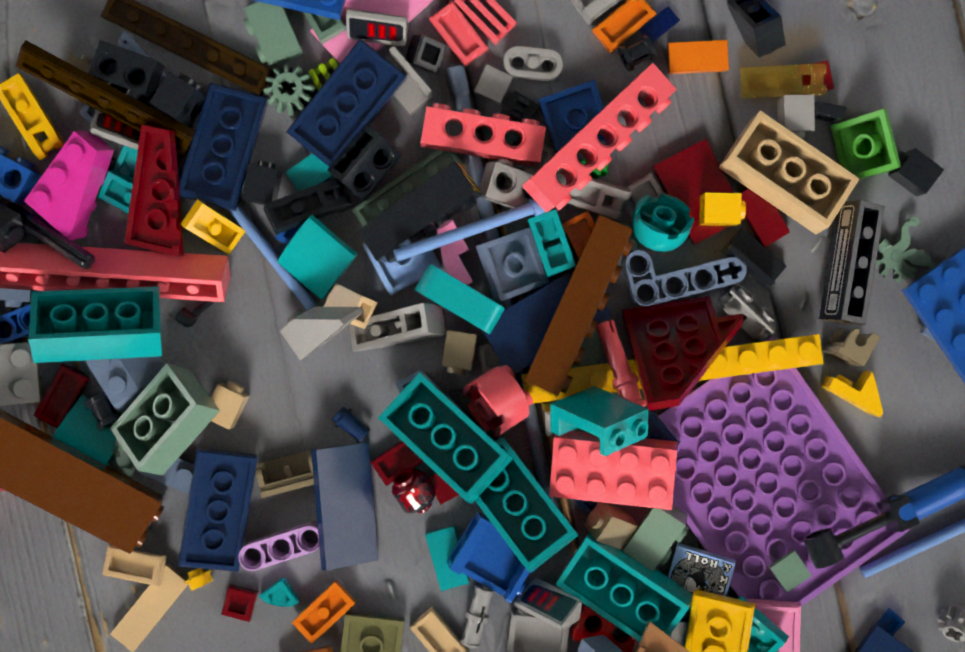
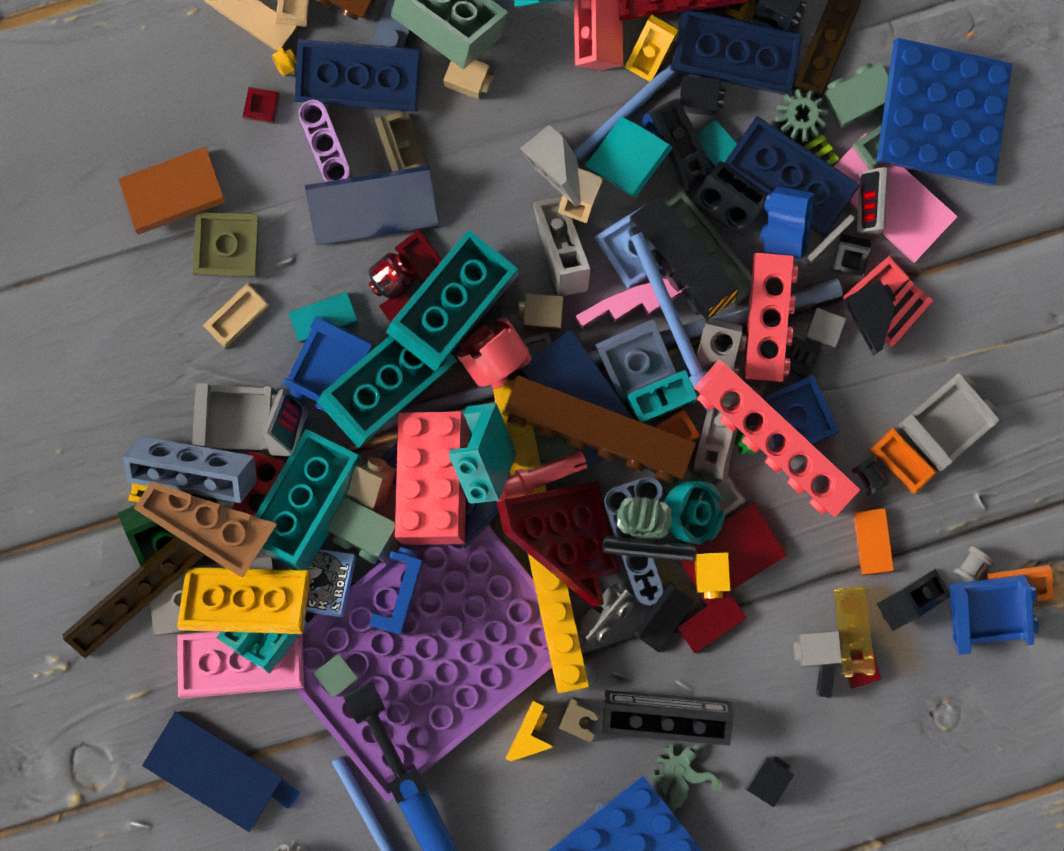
camera: 90 degrees right, 5 degrees down
black hand [175,301,214,327] -> none
teal tile [258,577,301,607] -> none
orange plate [292,580,356,644] -> none
dark blue pin [332,406,370,443] -> none
teal beam [414,264,505,334] -> none
light grey pin [460,585,494,649] -> none
light grey plate [503,46,563,81] -> none
clear blue piece [640,6,680,44] -> none
tan brick [718,110,860,235] -> none
bright green slope [830,108,901,179] -> none
none -> blue panel [369,547,425,635]
none -> black axle [602,536,697,562]
none -> sand green gear [617,496,672,540]
none -> blue brick [761,187,814,259]
none -> black slope [843,280,896,356]

